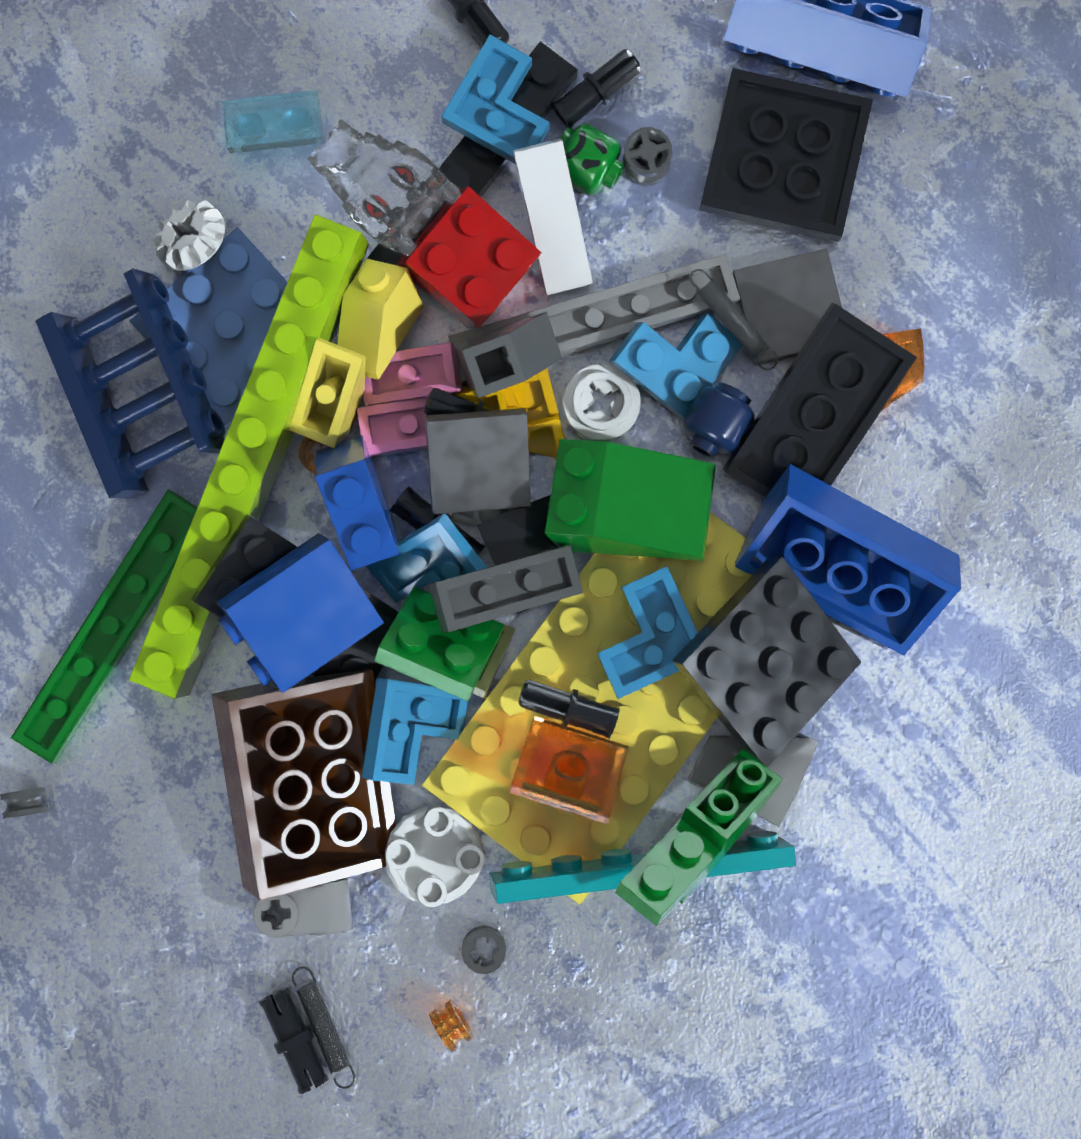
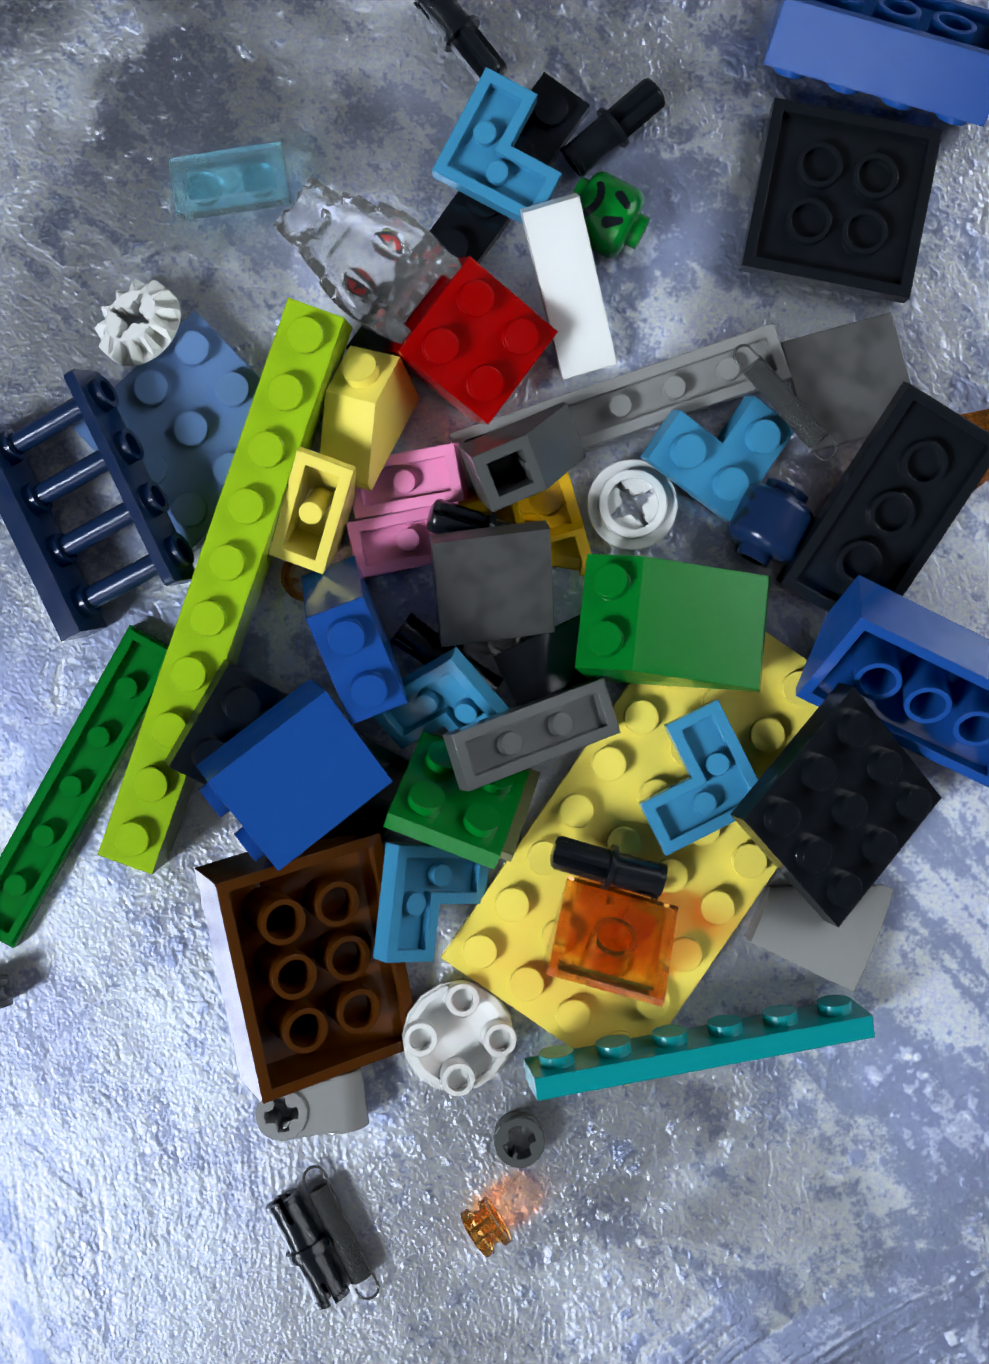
camera: 10 degrees left, 5 degrees up
green slope [615,749,783,927] -> none
dark grey wheel [623,127,672,186] -> none

